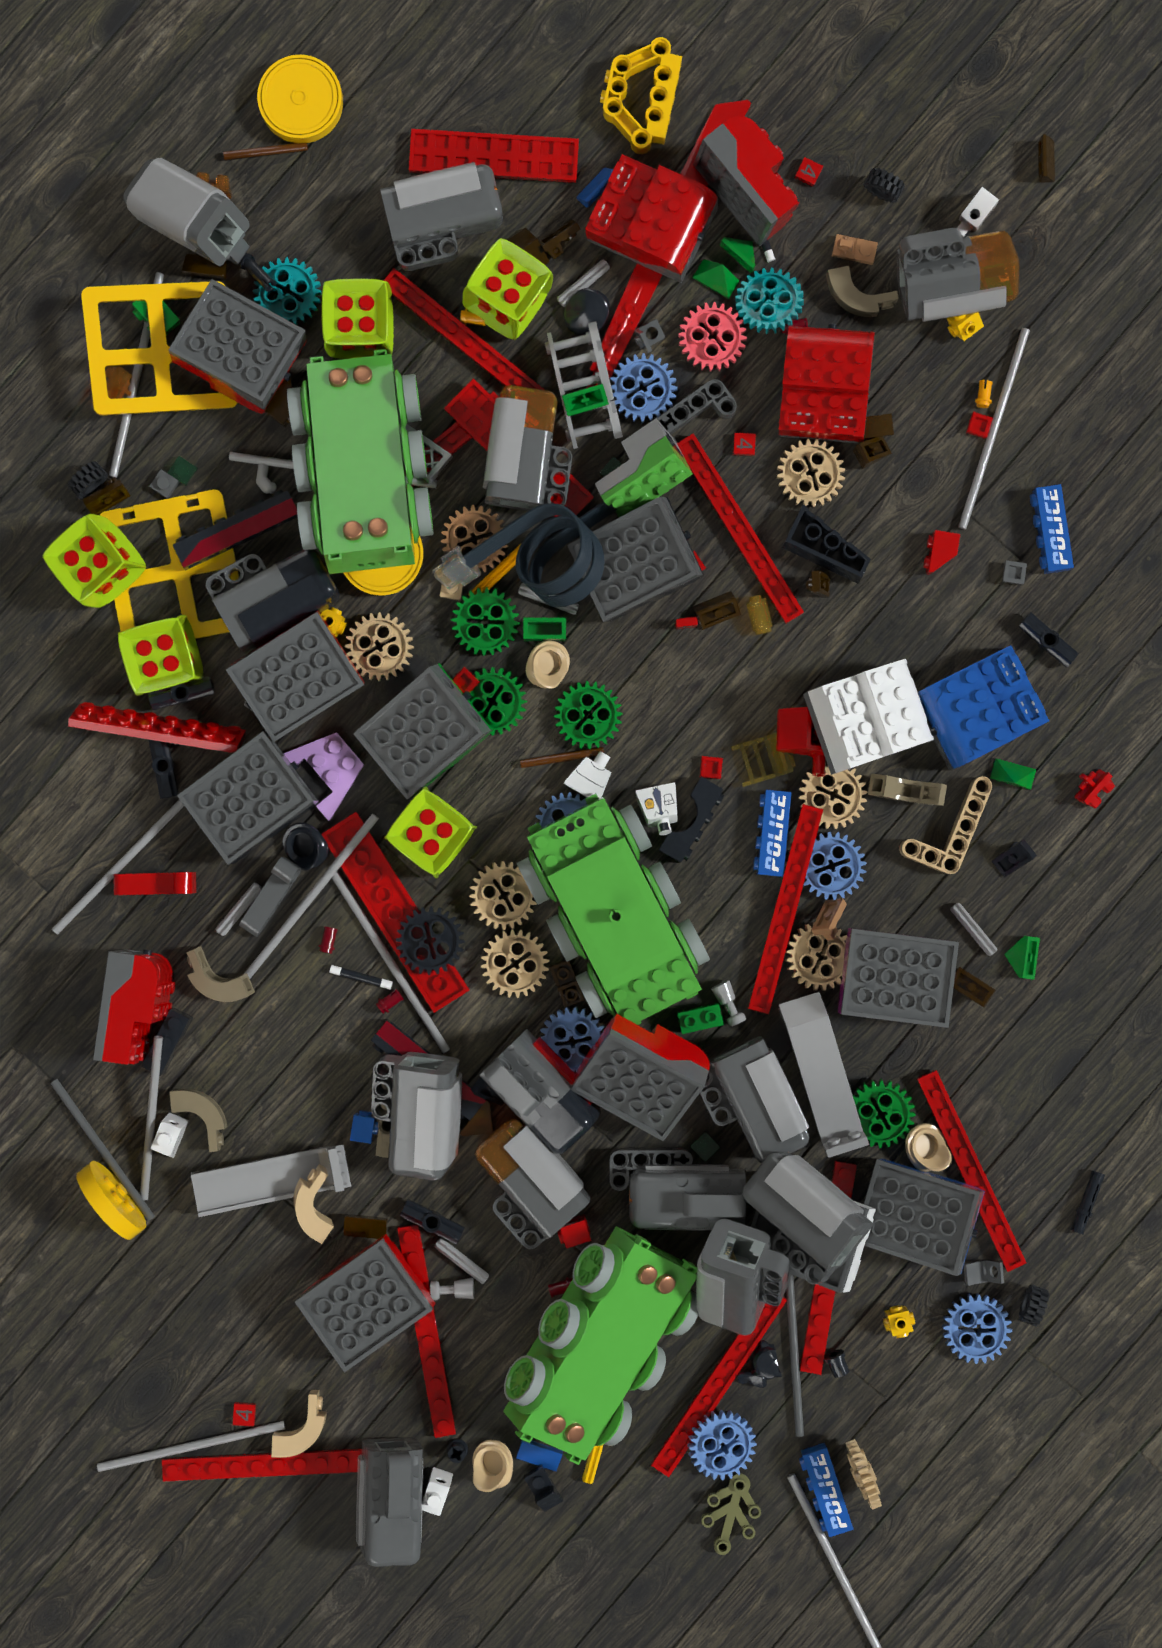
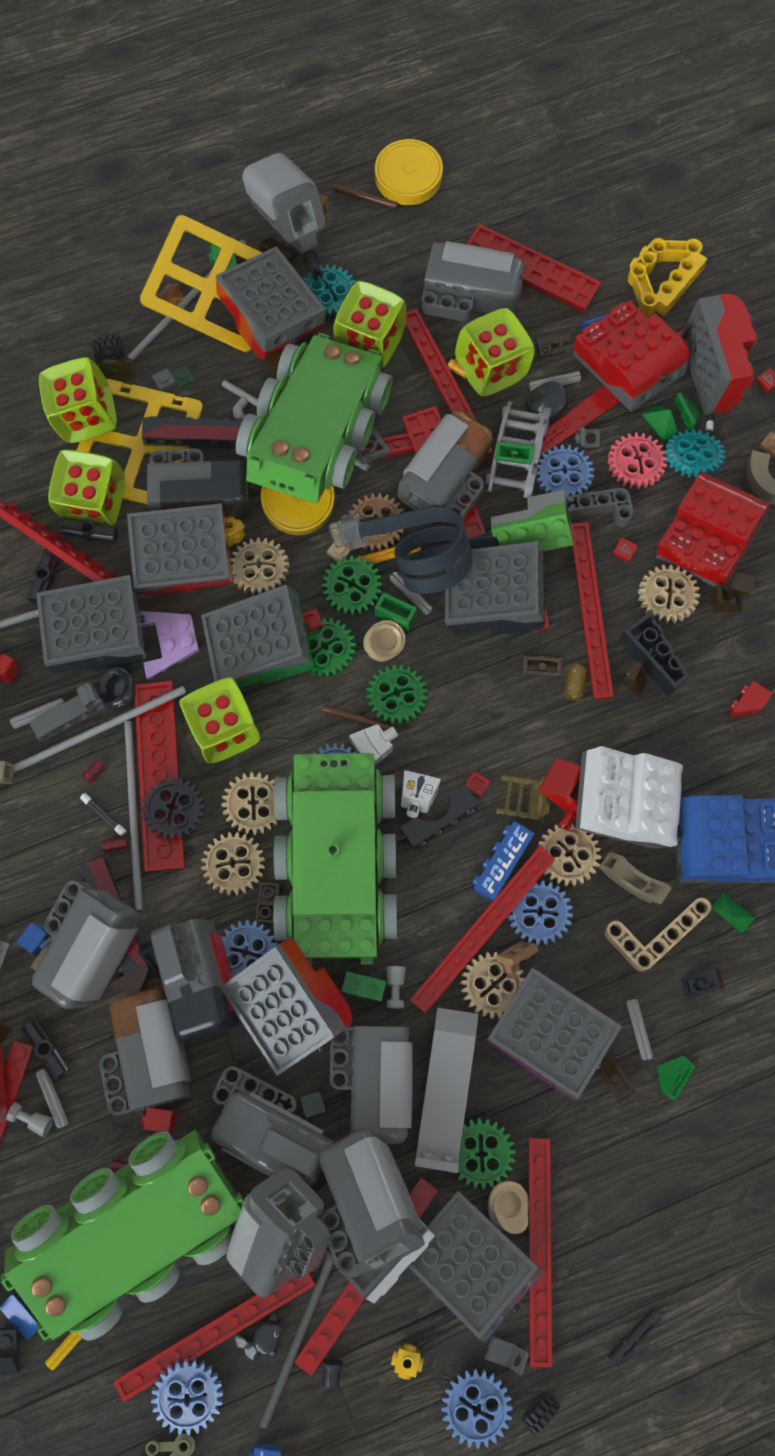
camera: 30 degrees right, 15 degrees down
red tile [675,617,698,629] -> none

